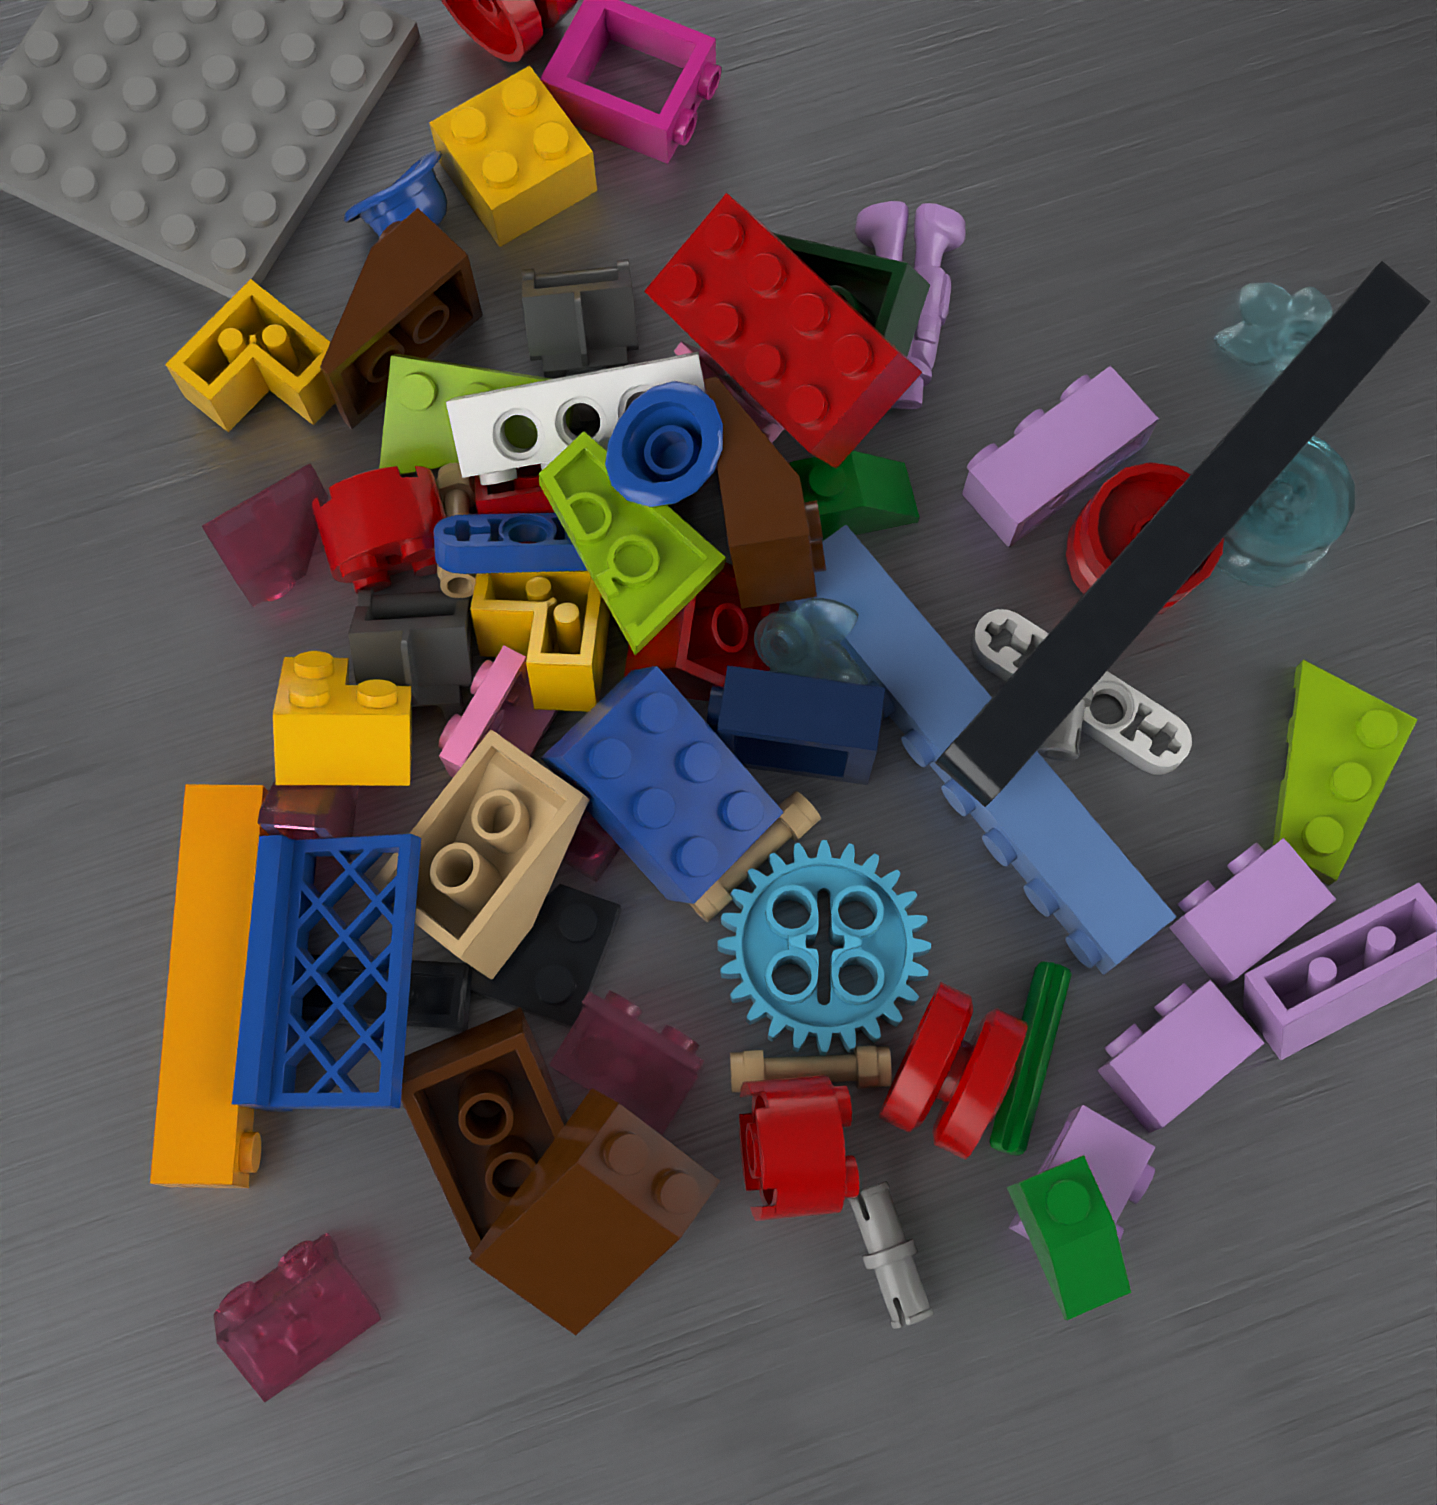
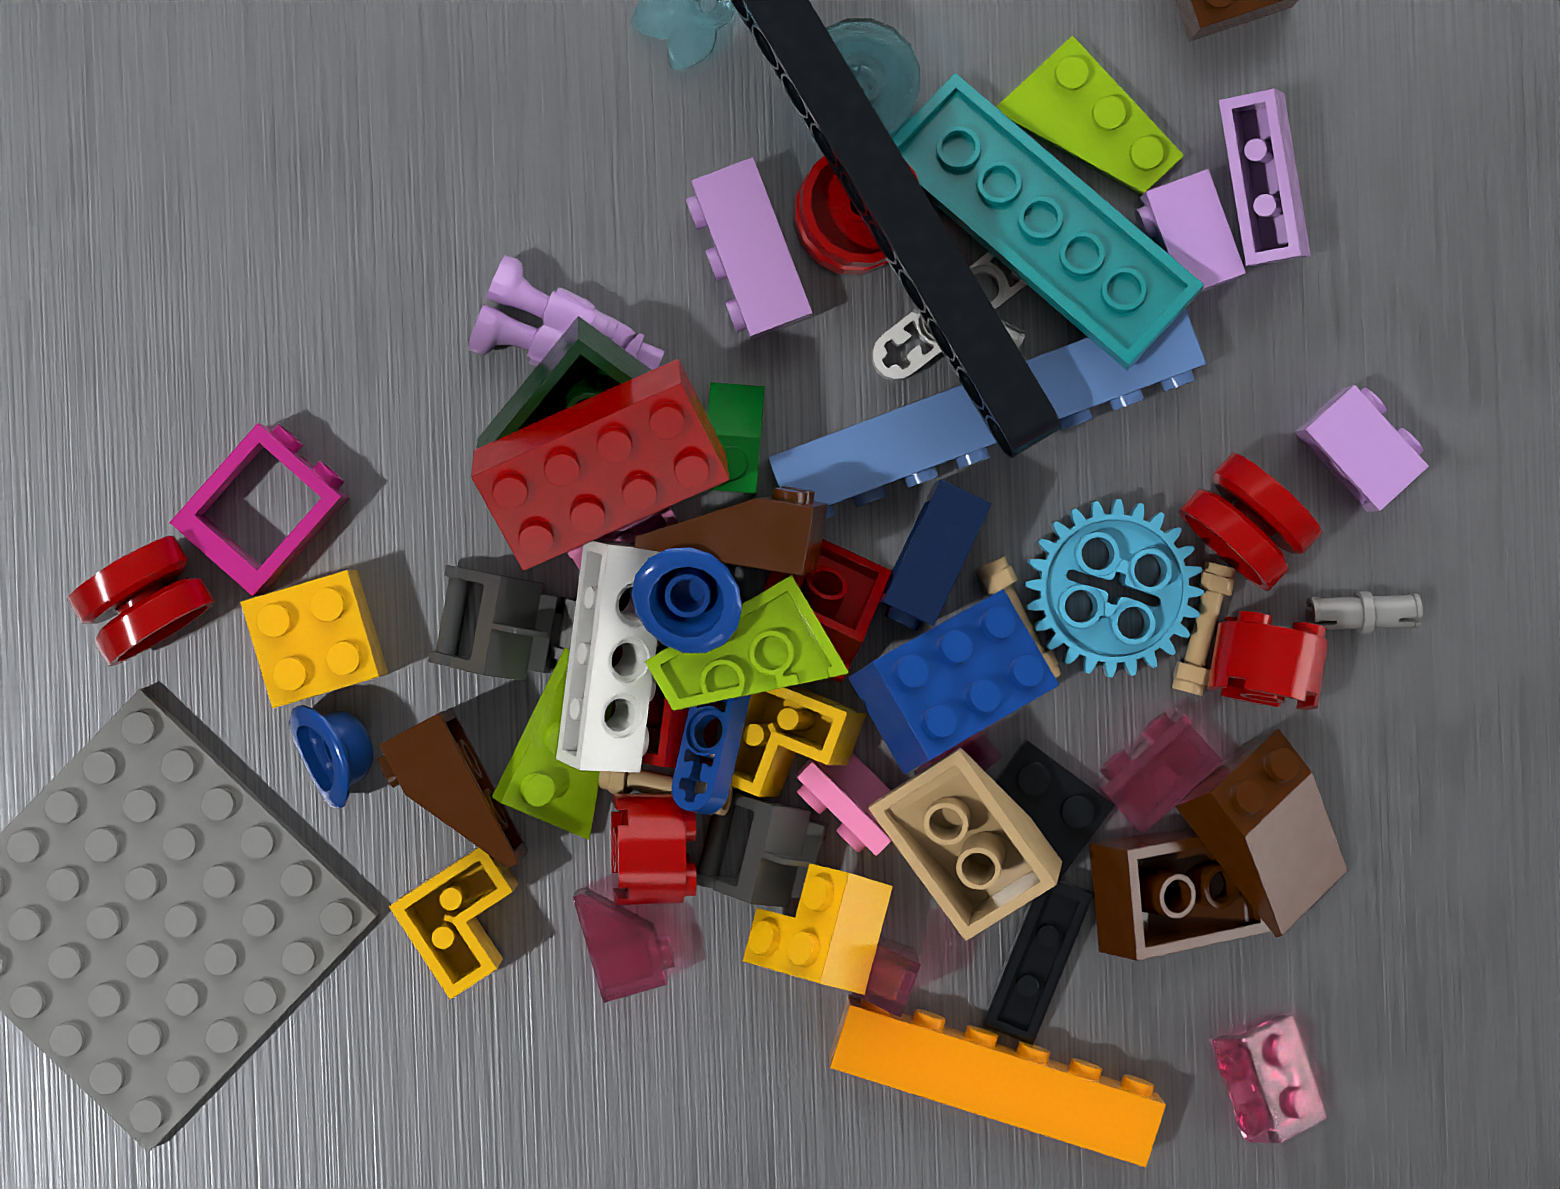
camera: 75 degrees left, 15 degrees up
blue fence [232,834,421,1112] -> none
clear light blue plate [754,598,868,685] -> none
green axle [989,961,1072,1156] -> none
green slope [1007,1155,1131,1320] -> none
lavender brick [1097,980,1264,1133] -> none
none -> teal plate [892,73,1204,371]

